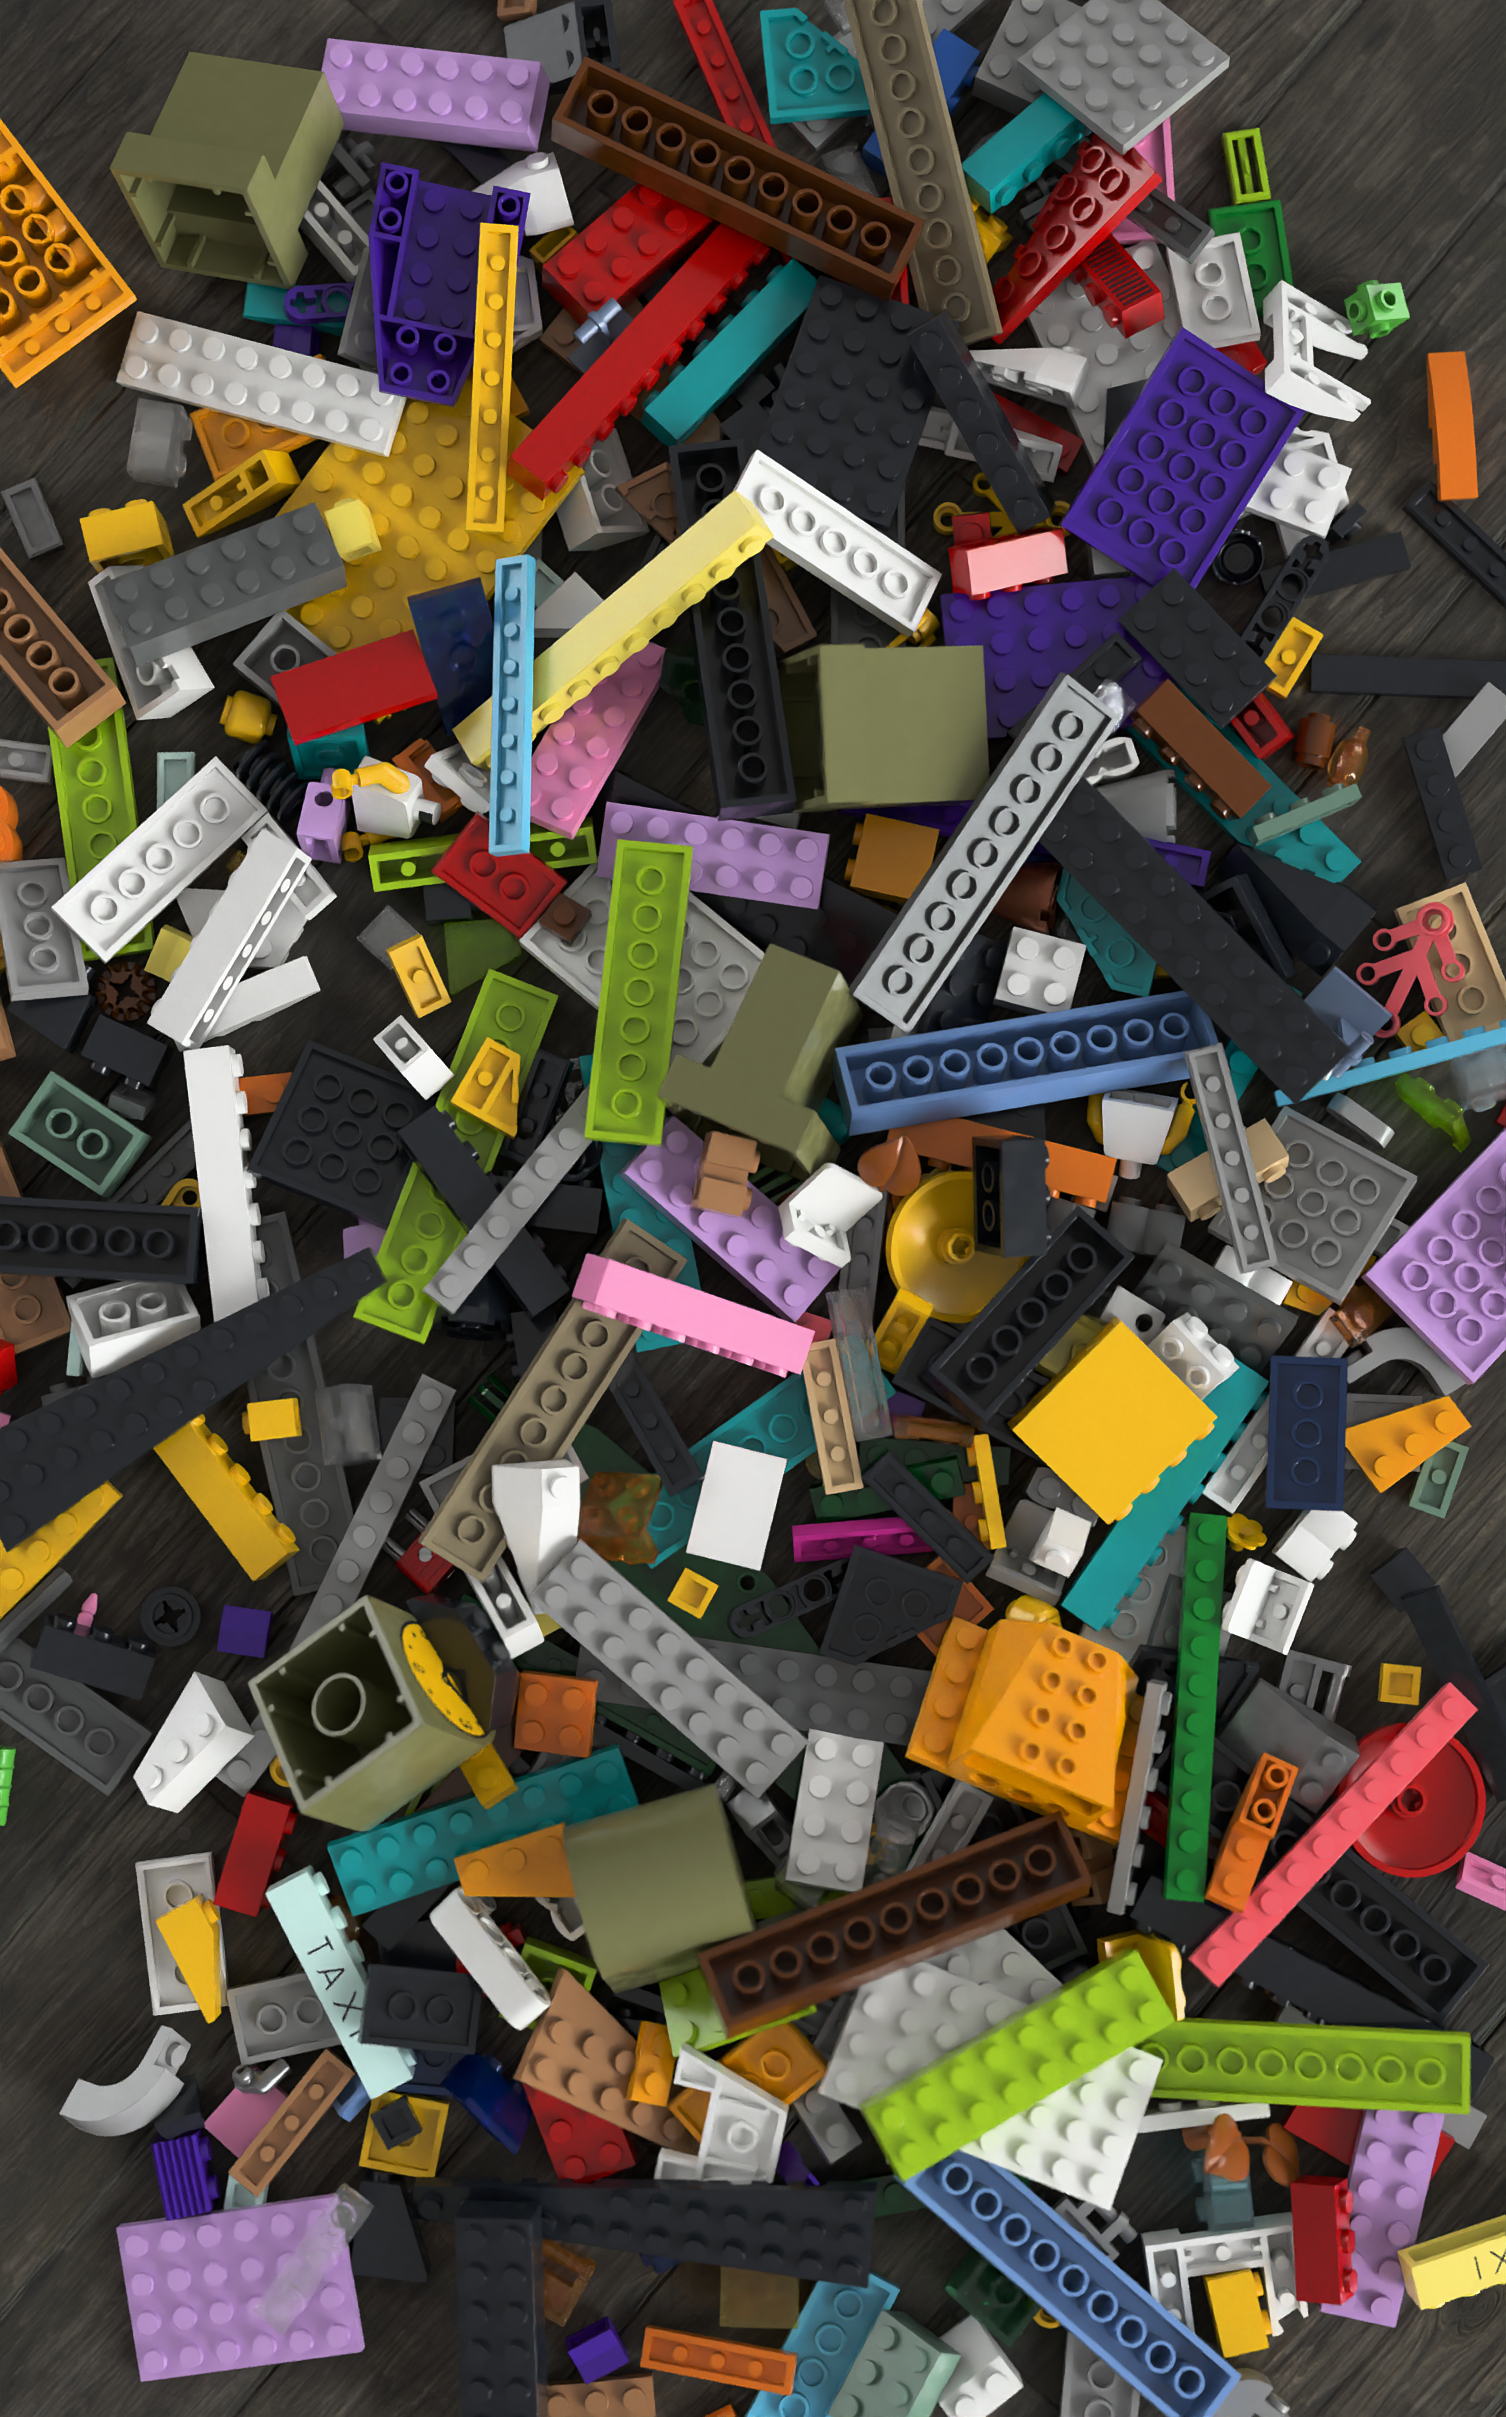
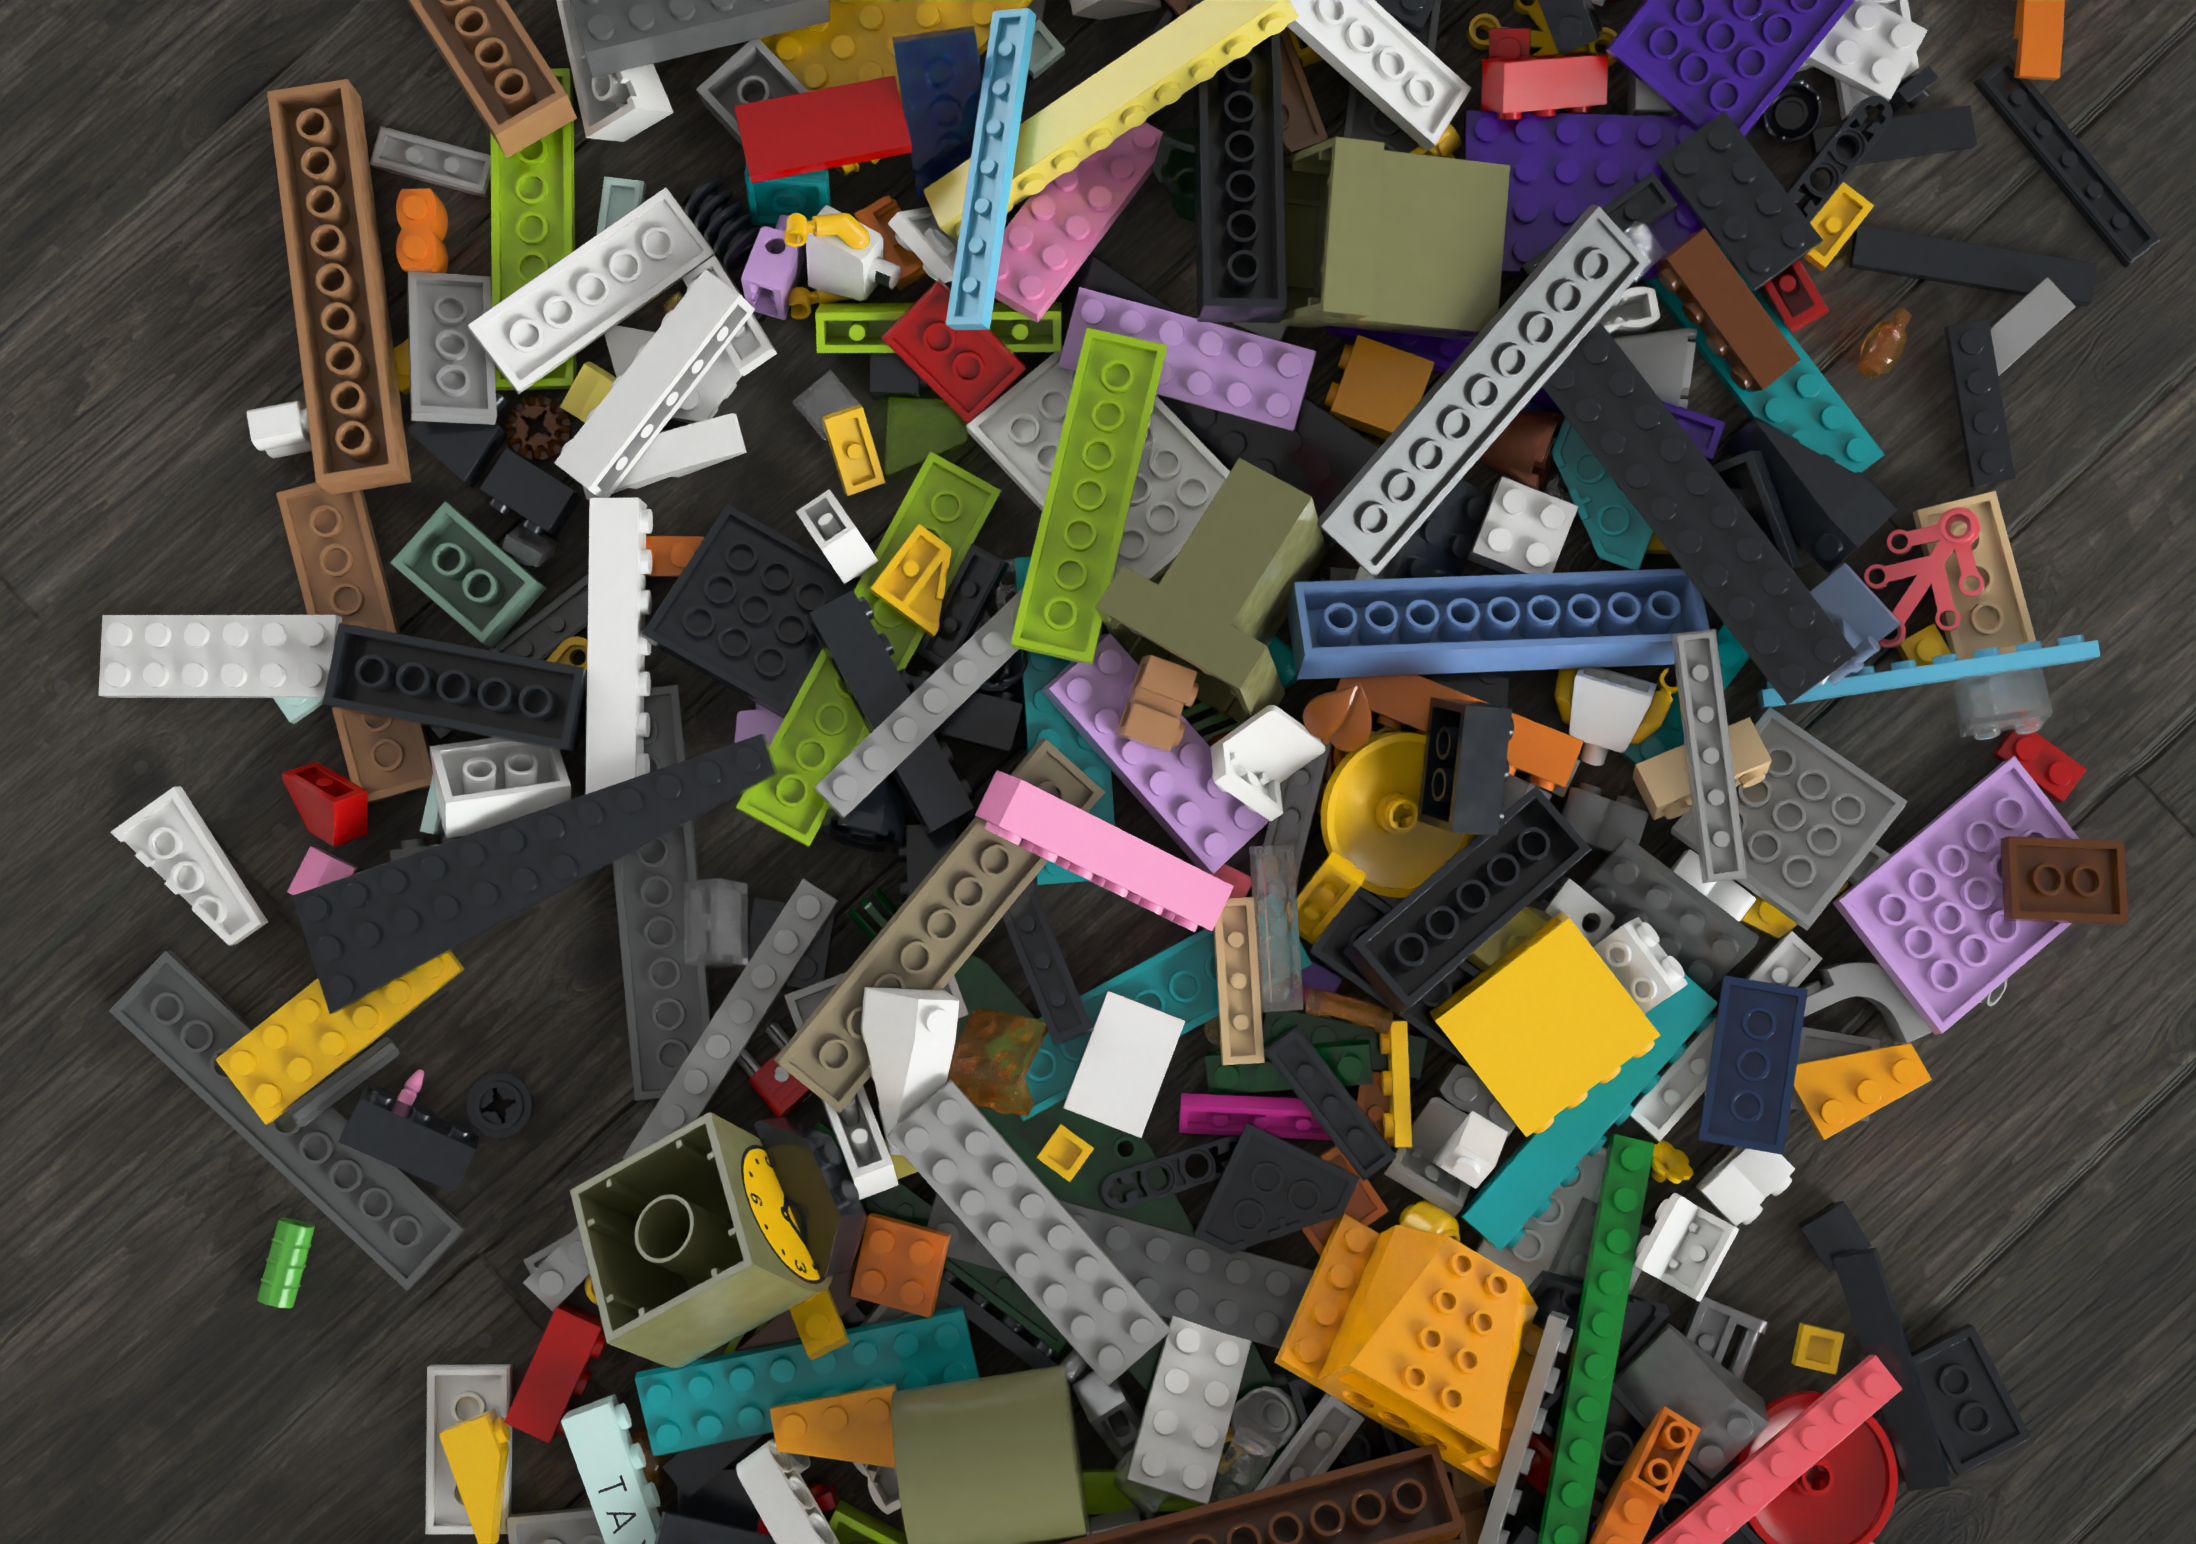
camera: 10 degrees right, 0 degrees up
white wedge [133,1671,255,1813] -> none
yellow brick [153,1414,300,1582] -> none
dark purple piece [217,1605,274,1658] -> none
yellow head [219,690,277,744] -> none
yellow brick [242,1398,302,1441] -> none
white slope [534,572,604,638] -> none
reddish brown plate [539,892,592,946] -> none
sand green plate [1247,782,1362,847] -> none
reddish brown brick [1292,712,1337,770] -> none
light grey beam [1326,1093,1395,1149] -> none
clear orange plate [1329,1283,1395,1348] -> none
clear neon green wing [1395,1072,1472,1153] -> none
sand green plate [1406,1441,1469,1519] -> none

